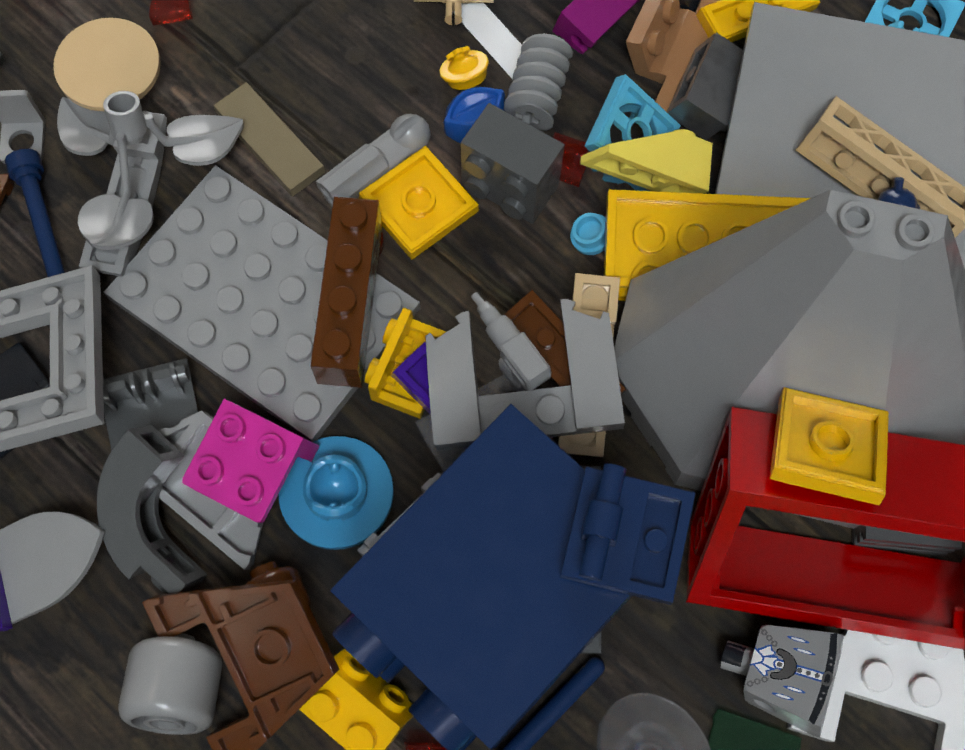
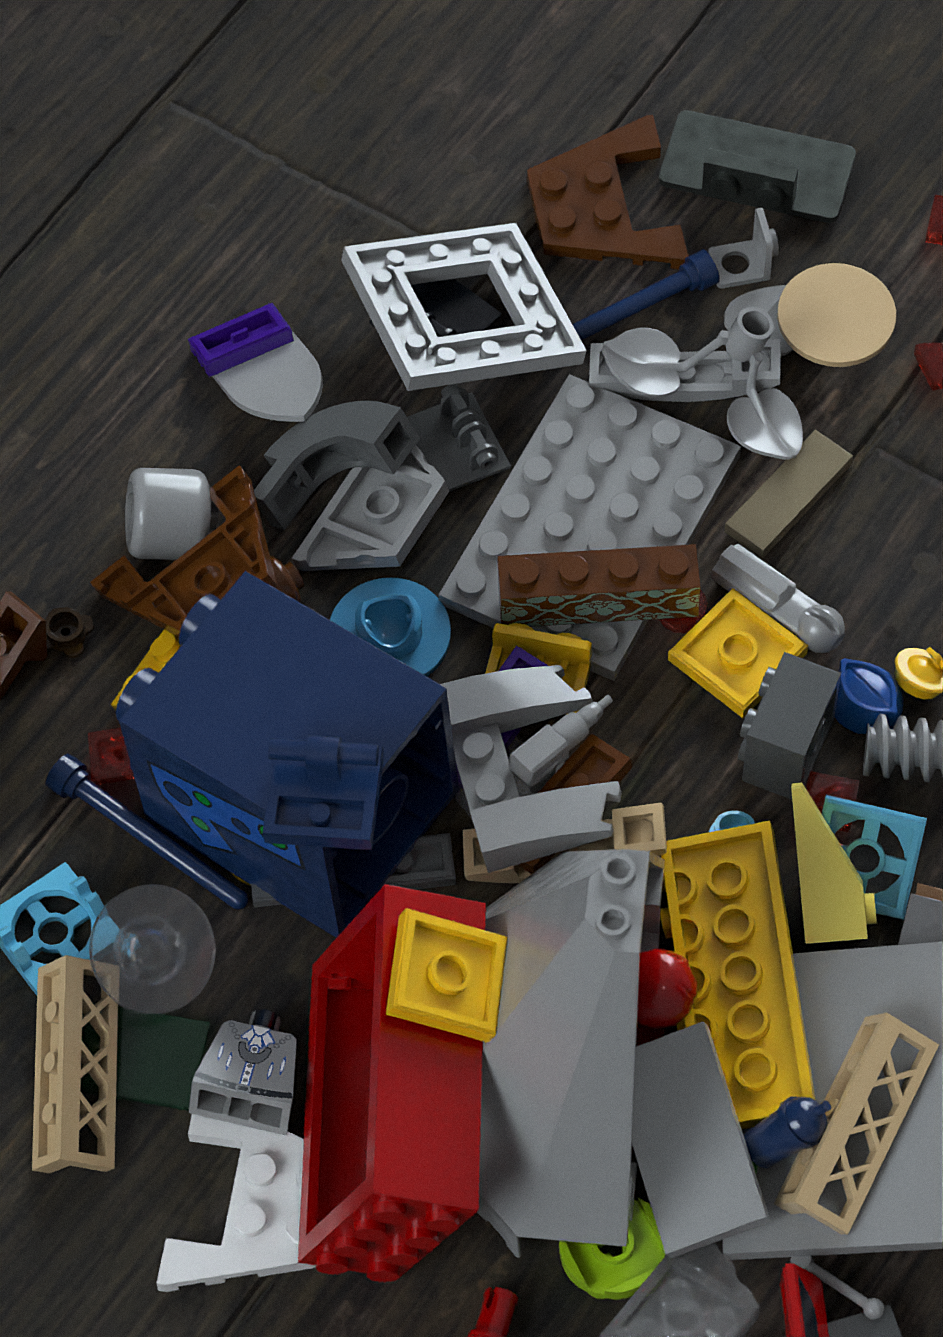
camera: 85 degrees right, 10 degrees down
dark pink bracket [182,399,320,523] -> none

